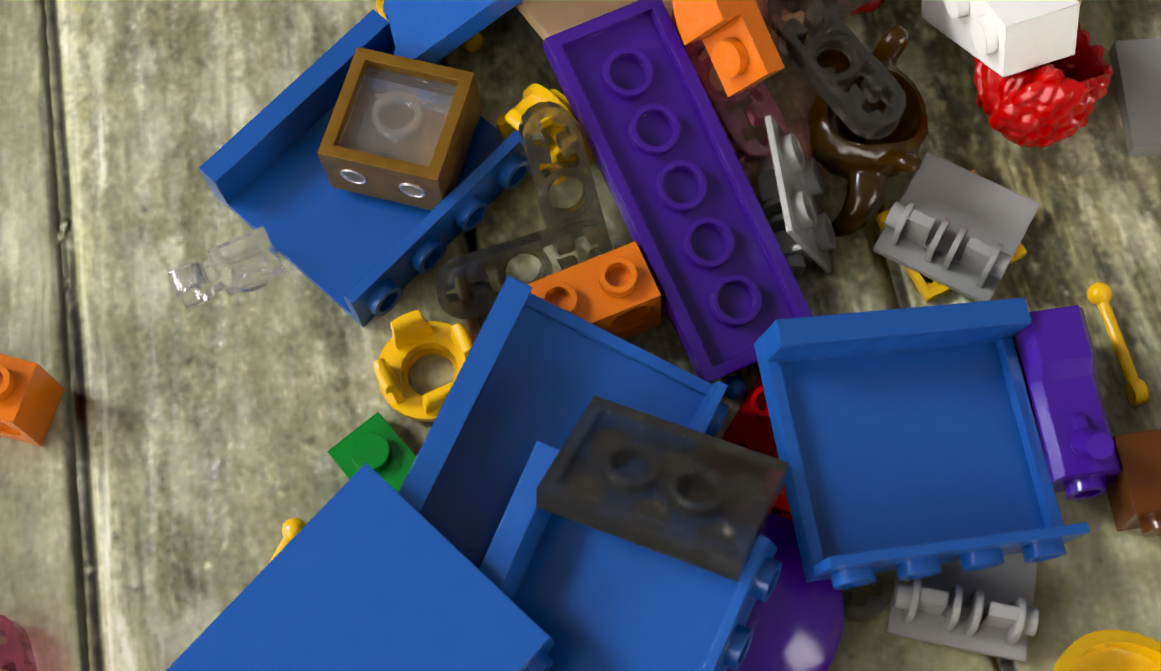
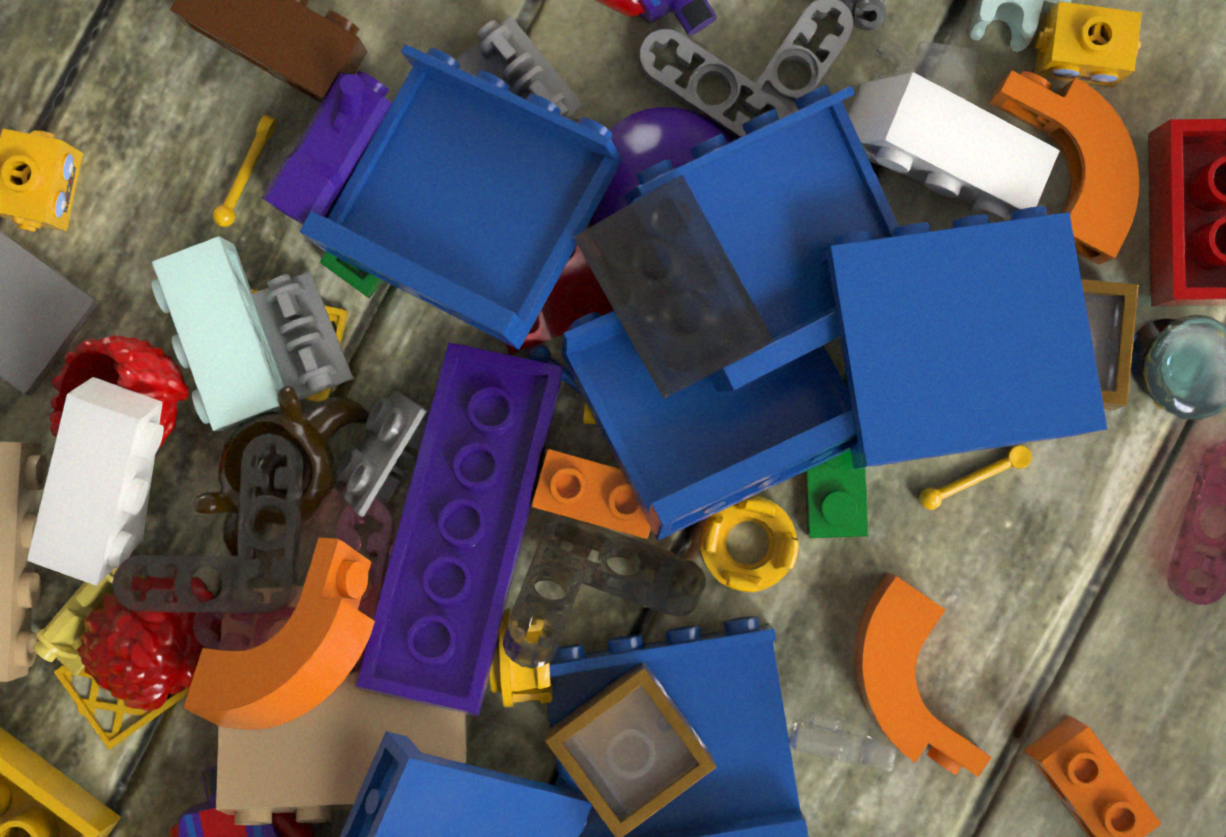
camera: 145 degrees left, 20 degrees up
none -> light aqua brick [152,236,286,432]
none -> orange arch [854,572,992,777]

